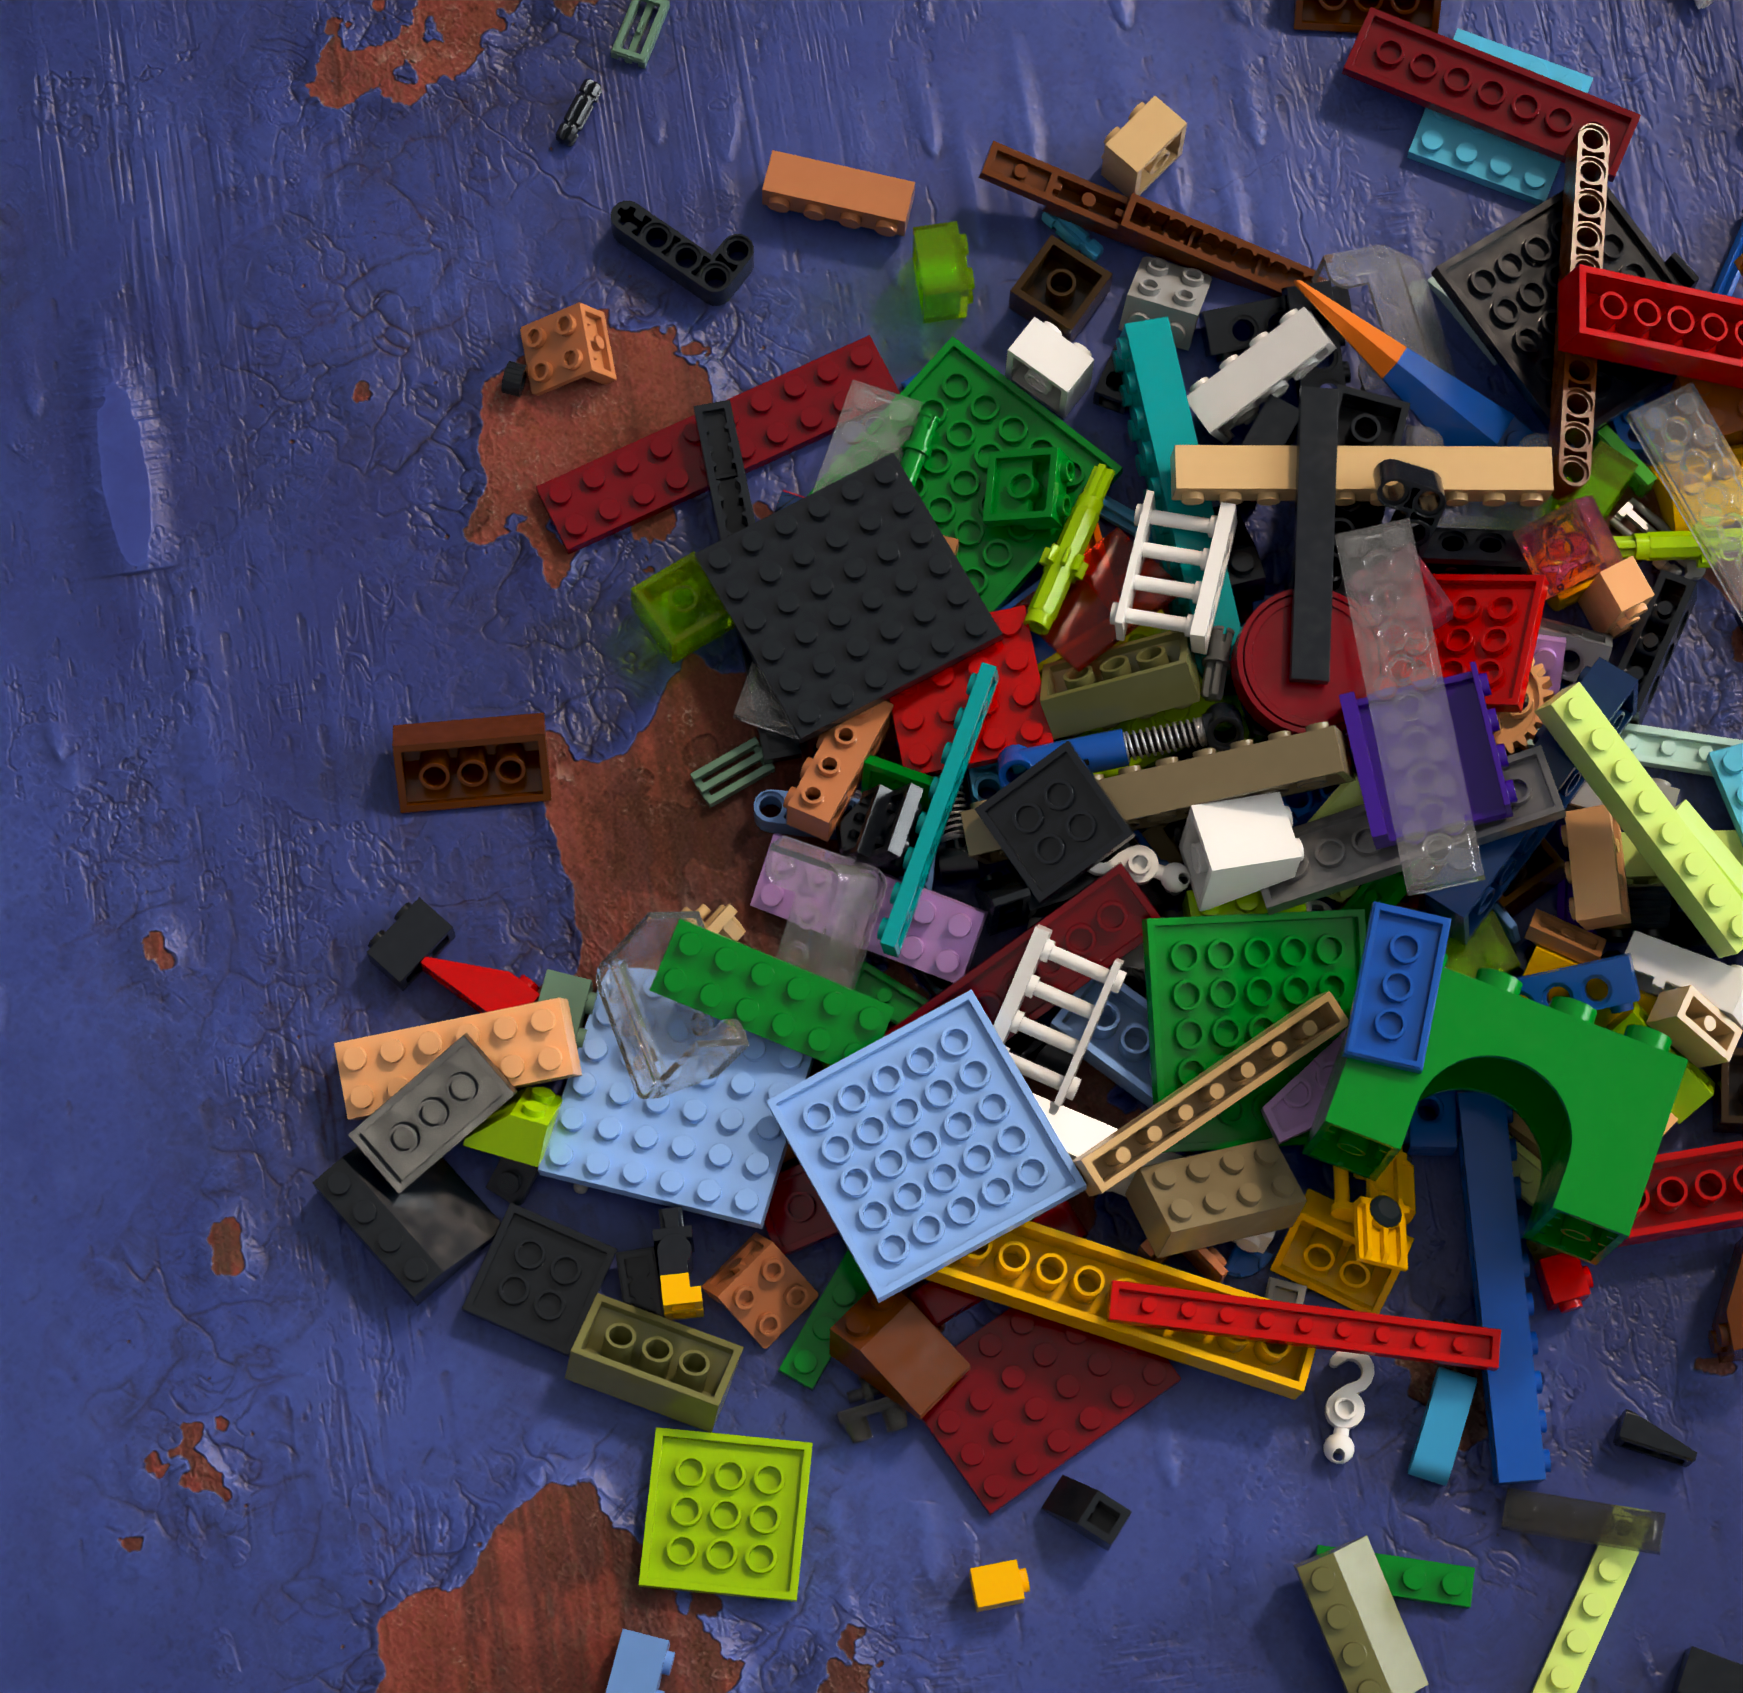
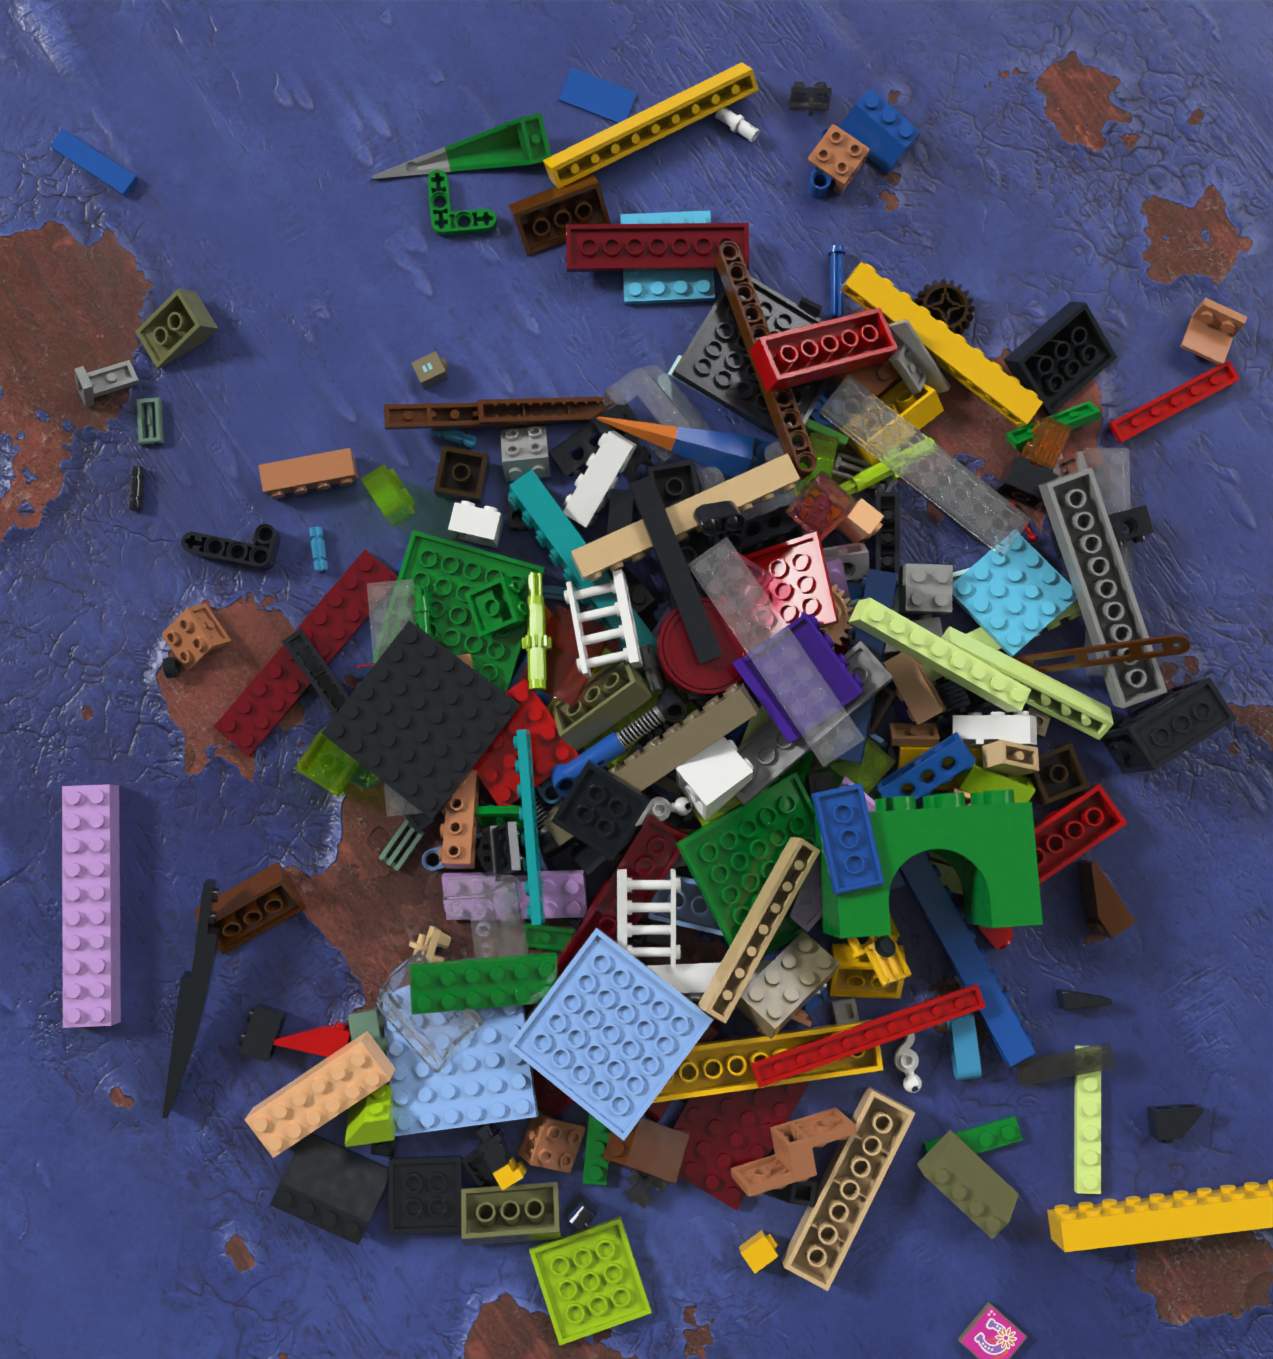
camera: 25 degrees left, 10 degrees up
plate [348,1033,518,1194] -> none
tan brick [1101,96,1187,197] -> none
none -> lavender brick [62,784,121,1028]
none -> black slope [162,879,220,1118]
none -> dark azure axle [309,527,328,572]
none -> dark tan brick [411,351,449,389]
none -> black leg [565,1191,598,1232]
none -> nougat bracket [730,1107,857,1197]
none -> tan brick [781,1086,915,1291]
none -> light grey brick [899,564,953,615]

